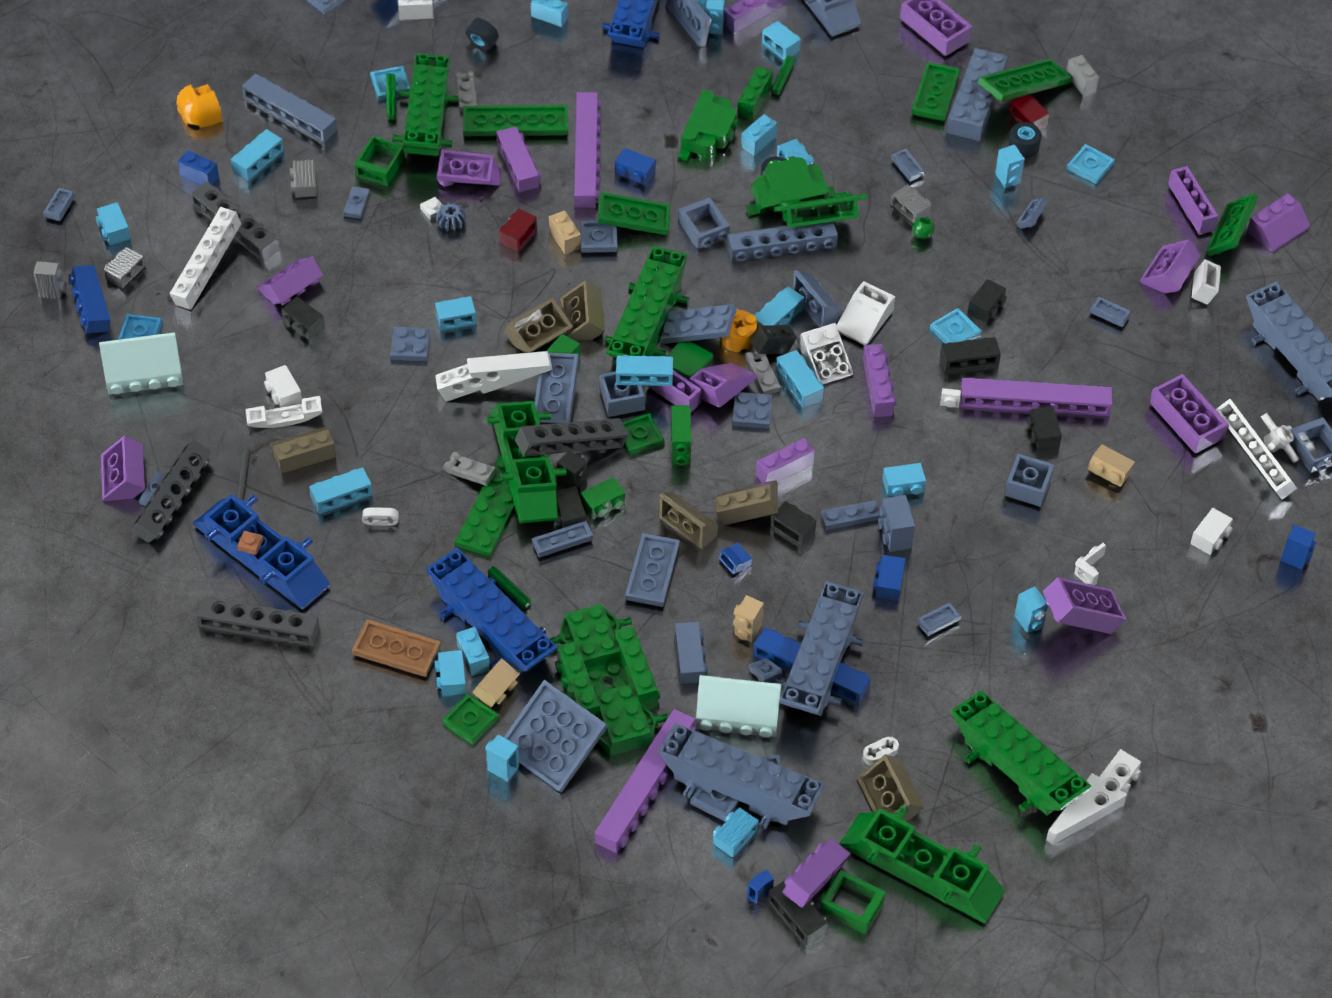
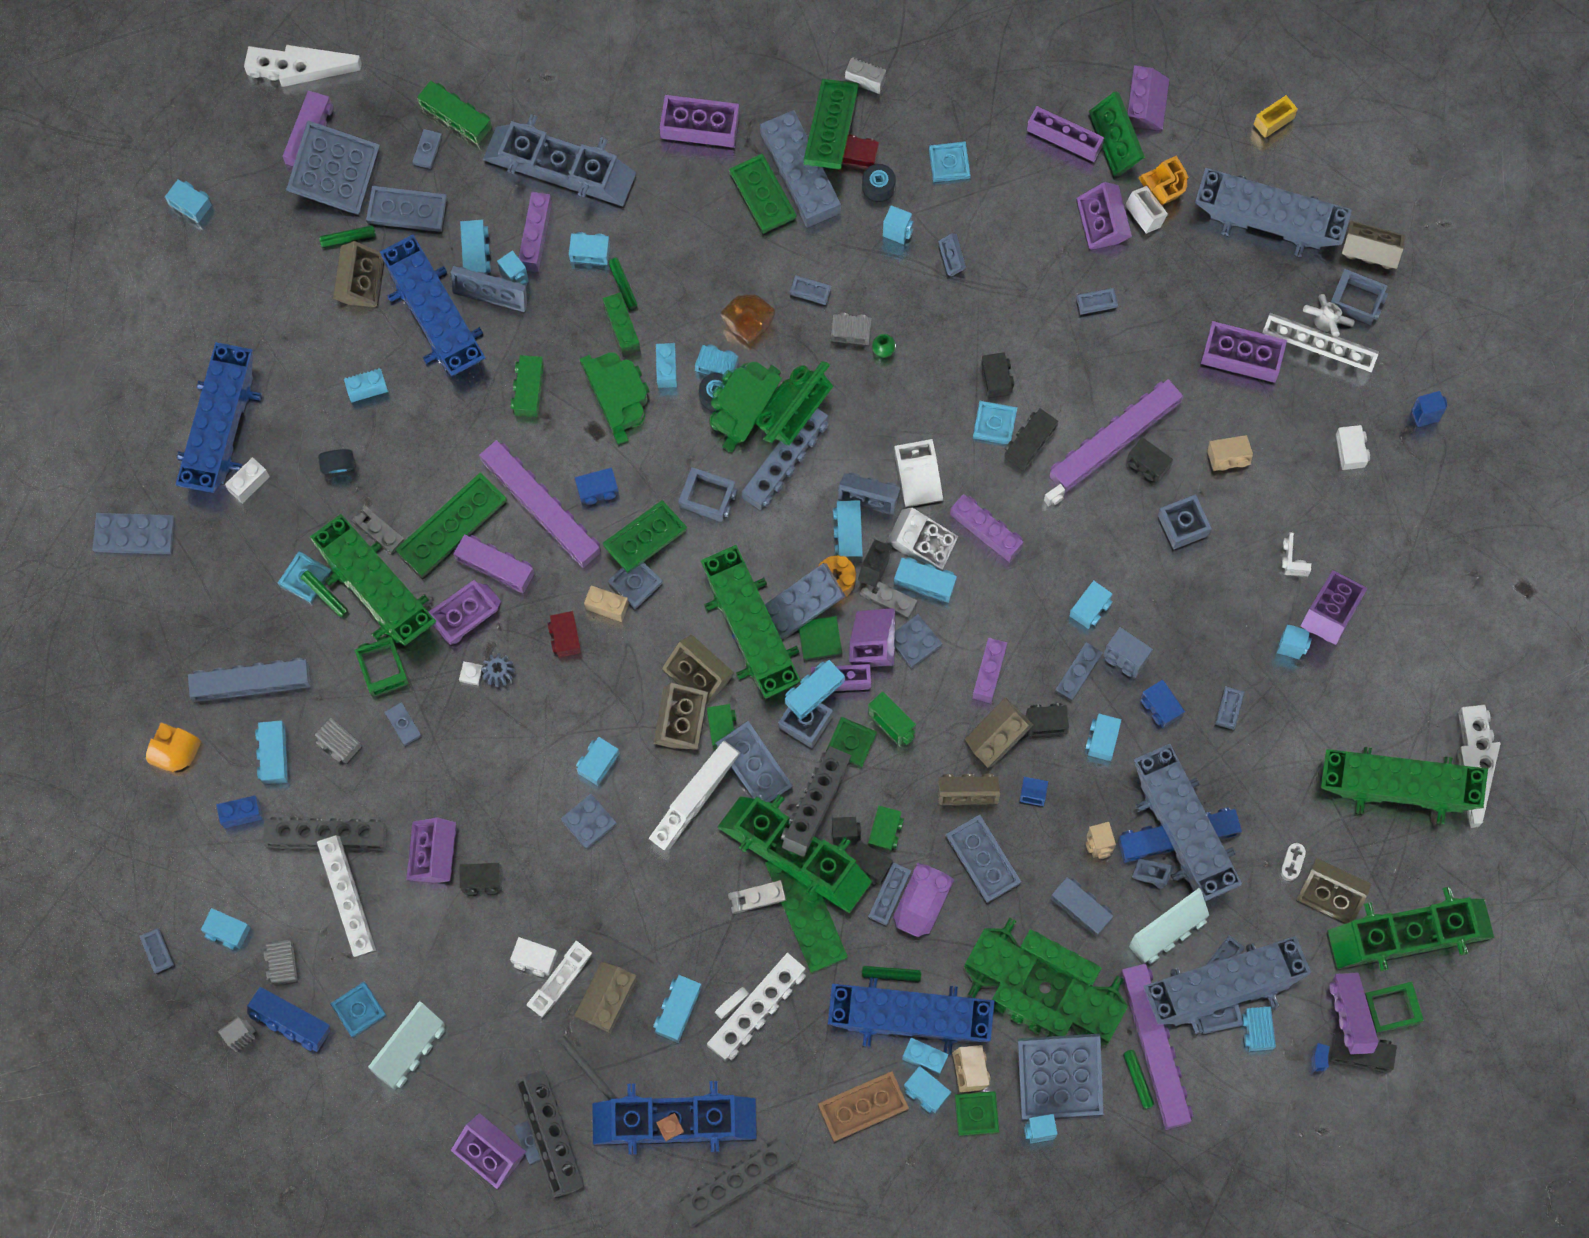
camera: 40 degrees left, 20 degrees up
none -> green brick [511,355,544,417]
none -> white brick [707,953,806,1062]
none -> clear orange brick [721,294,775,344]
none -> medium lavender slope [893,863,954,937]
none -> medium azure brick [1085,714,1122,761]
none -> green axle [1124,1050,1155,1109]
none -> light orange brick [1139,155,1189,205]

